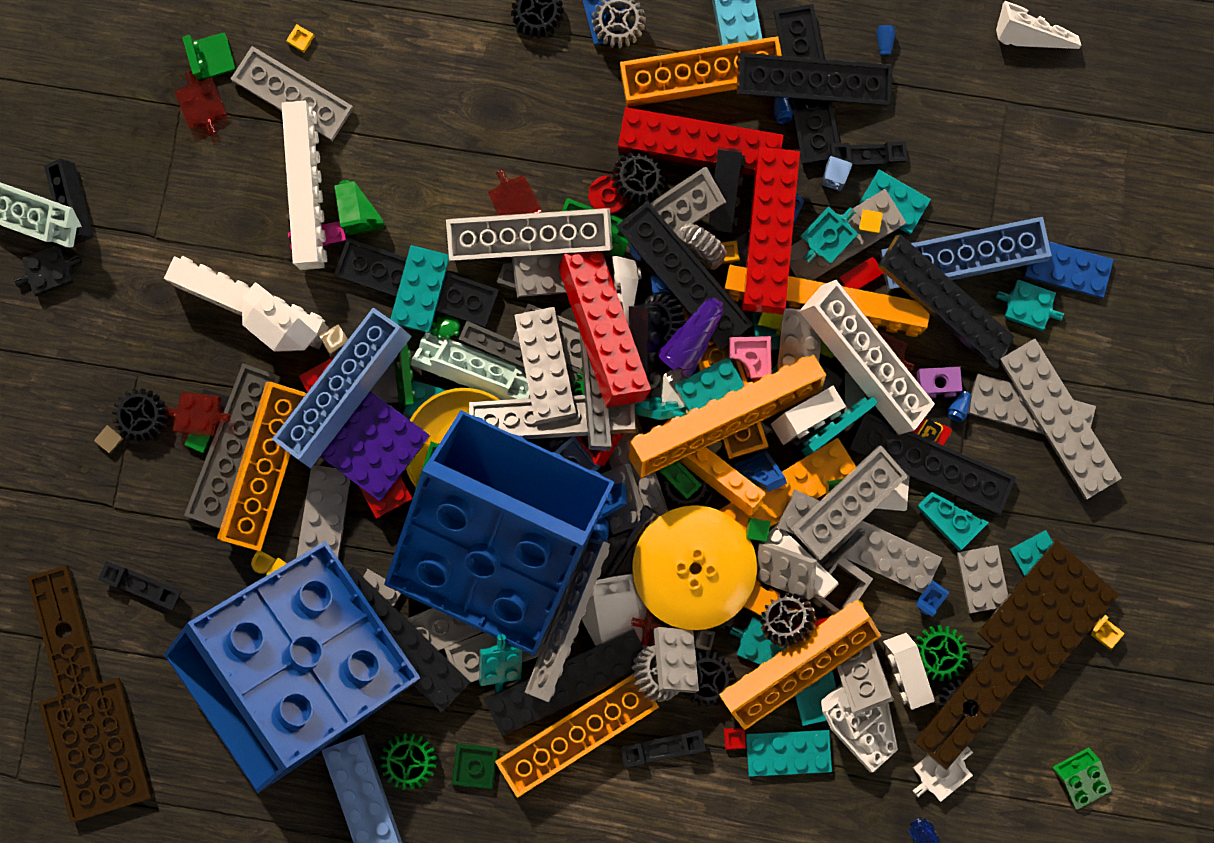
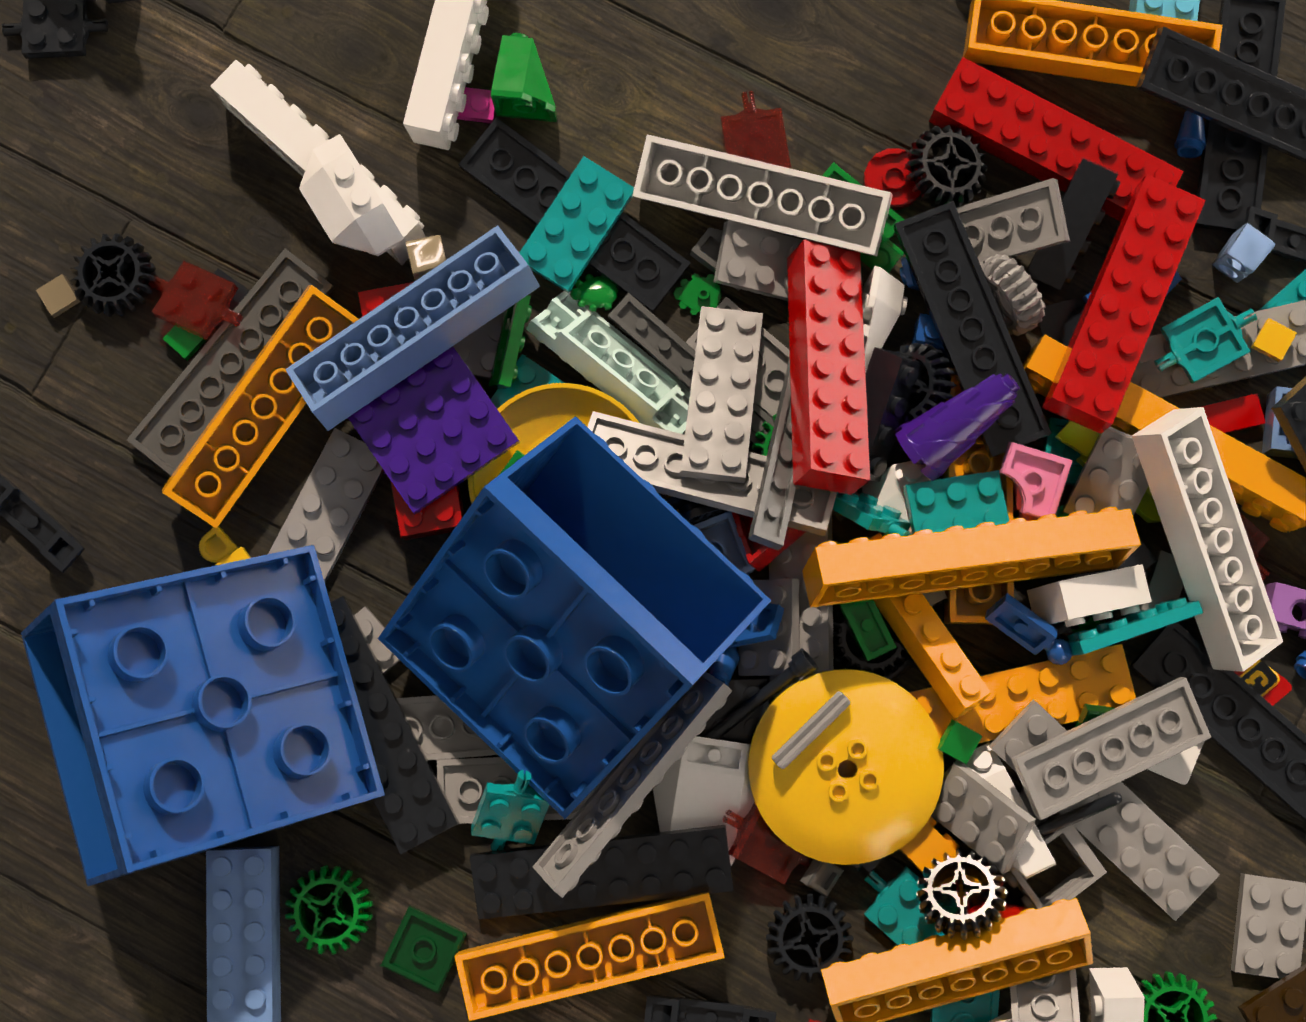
camera: 20 degrees right, 0 degrees up
light grey gear [631,645,679,702] -> none
light grey plate [654,627,699,693] -> none
yellow tile [721,240,740,264] -> none
blue wing [730,449,787,492] -> none
teal wing [916,492,989,551] -> none
blue bracket [916,580,949,617] -> none
none -> green piece [673,273,722,315]
none -> light grey axle [772,691,851,769]
none -> blue plate [985,593,1072,665]

